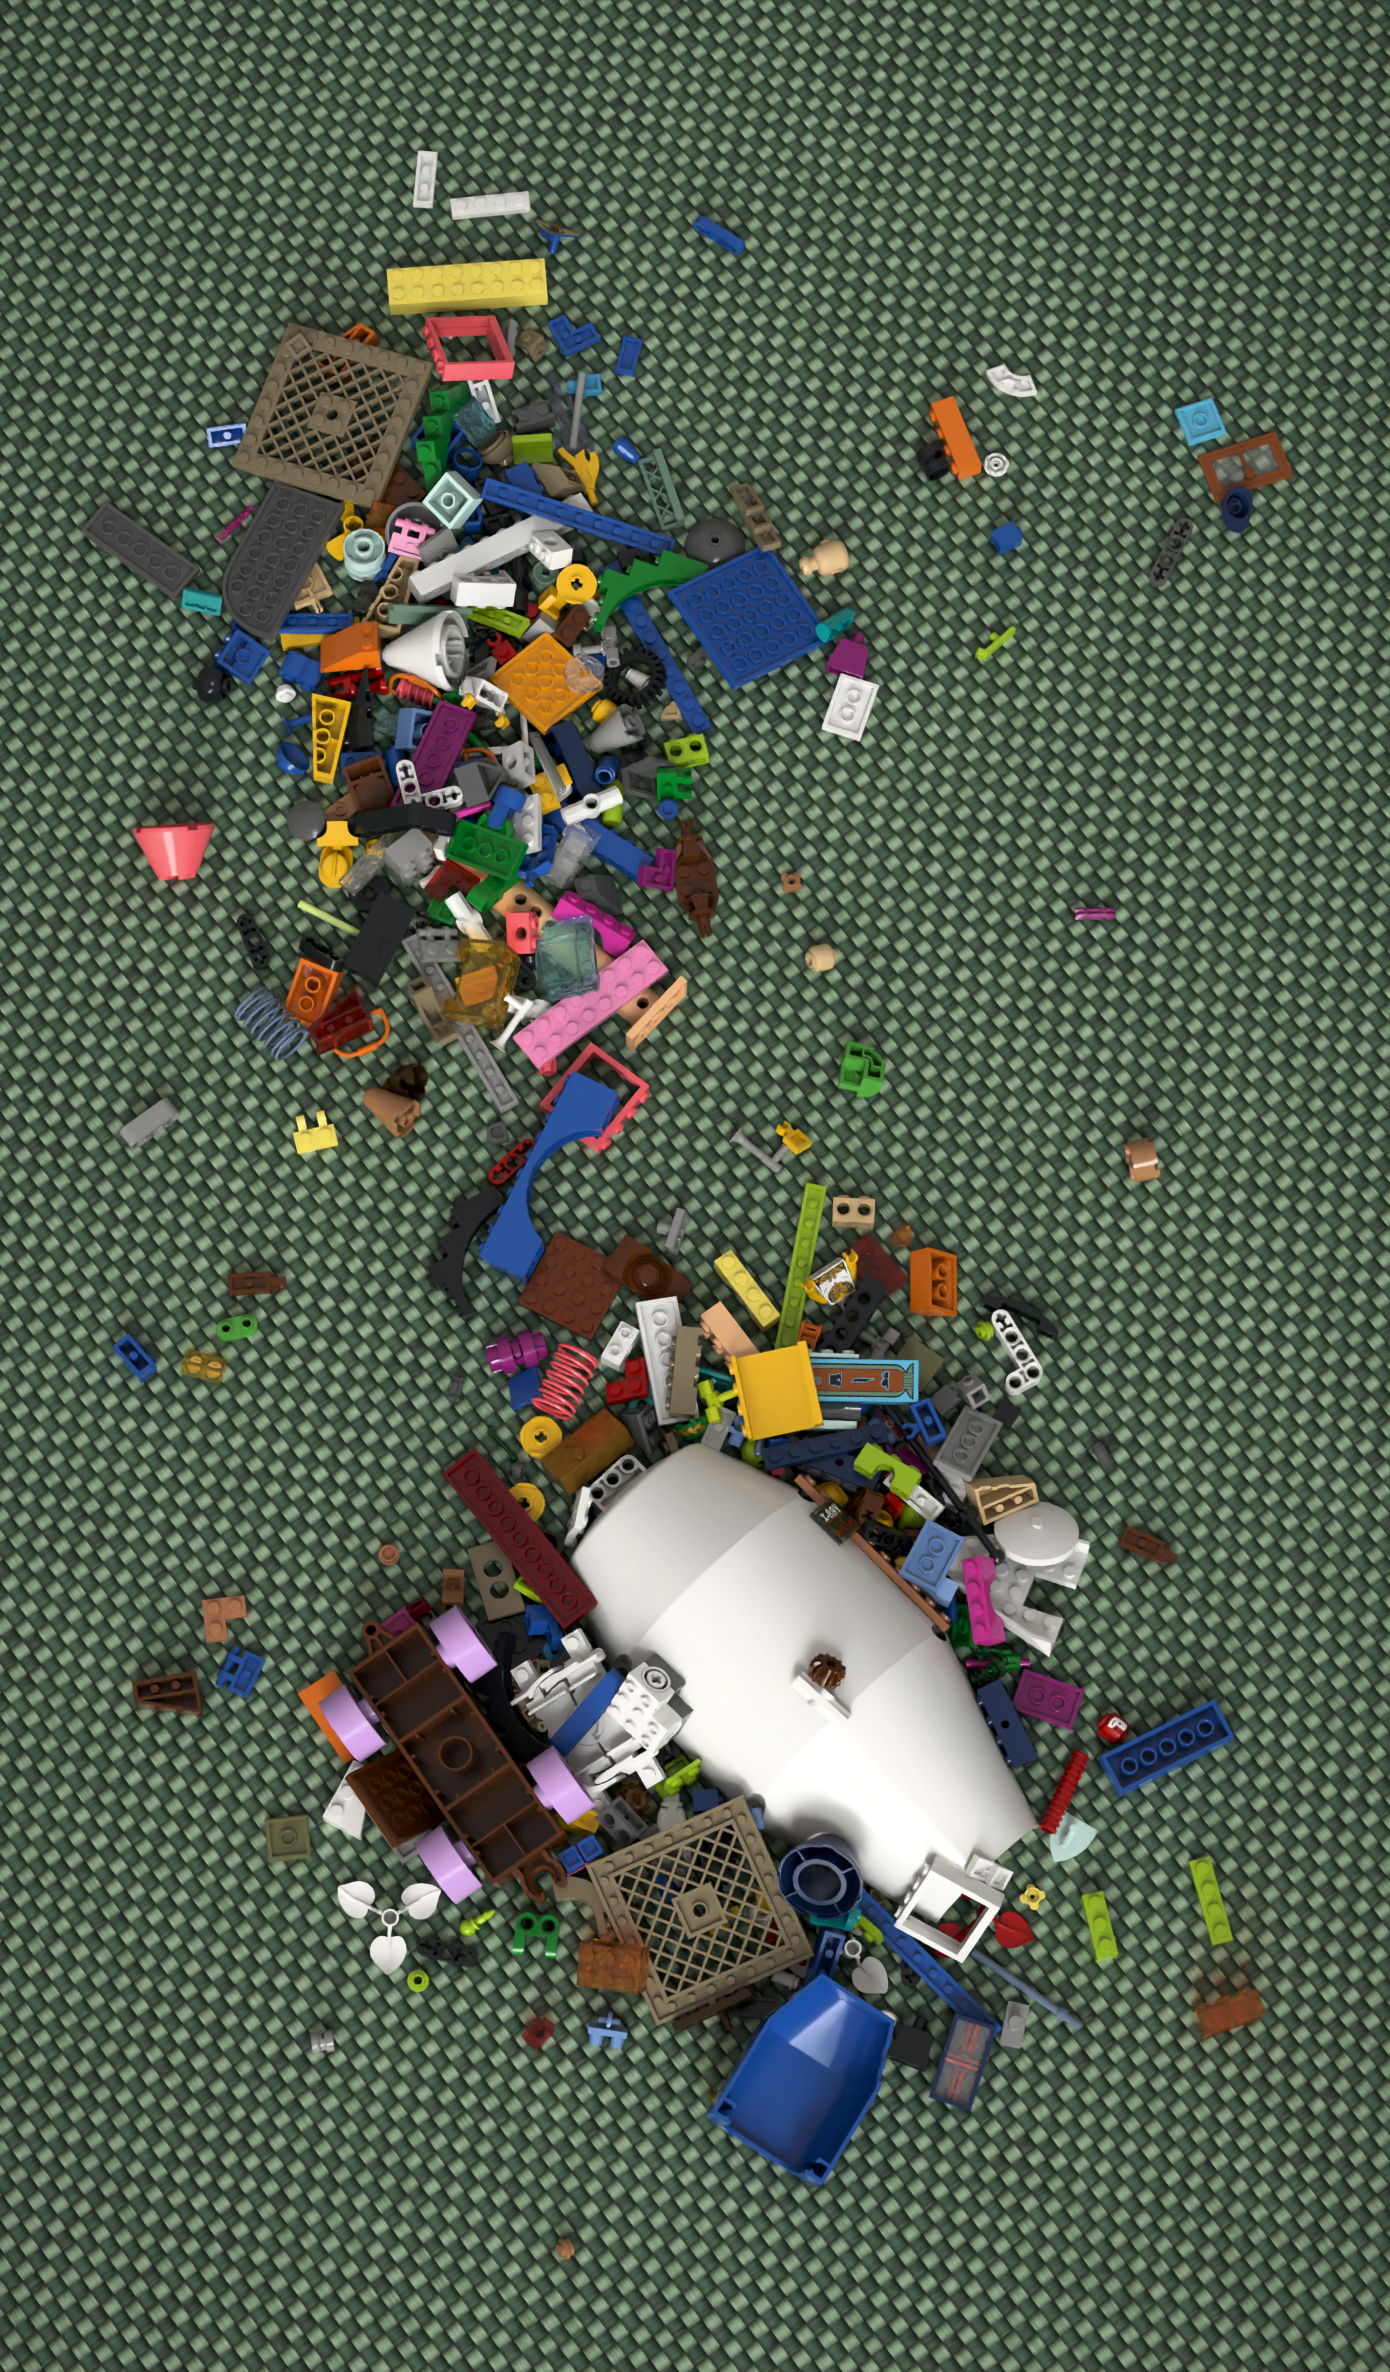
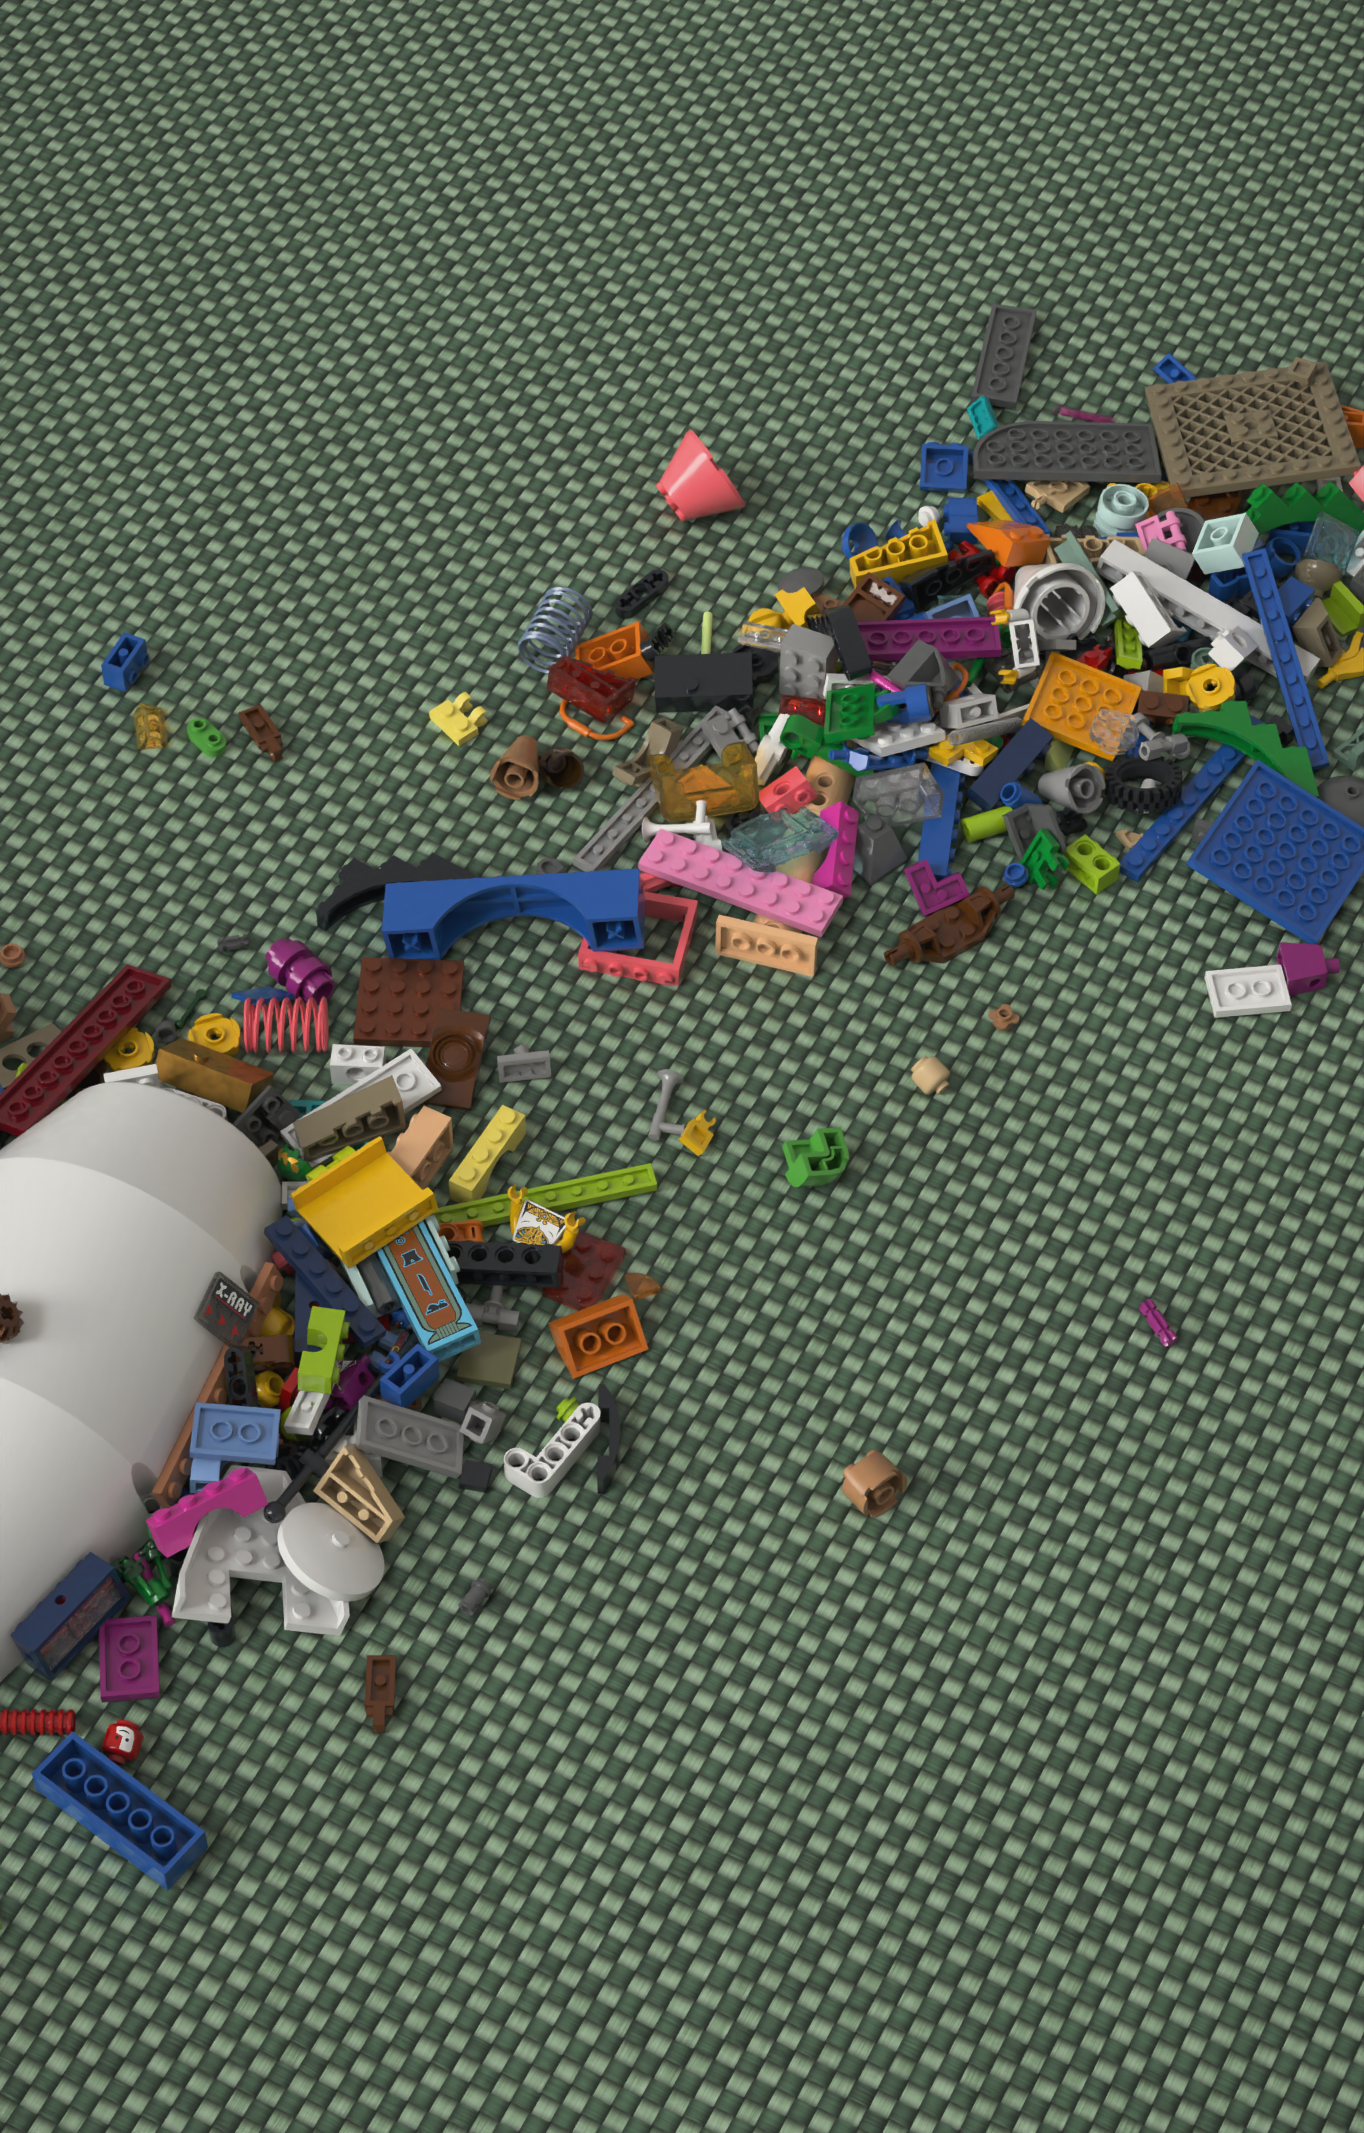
camera: 65 degrees right, 20 degrees down
light grey beam [120,1097,180,1149] -> none
black plant [192,666,231,704] -> none
white beam [396,760,464,810] -> none
white piece [560,786,623,827] -> none
red plate [606,1357,649,1406] -> none
teal brick [816,608,855,643] -> none
tan brick [832,1195,875,1229] -> none

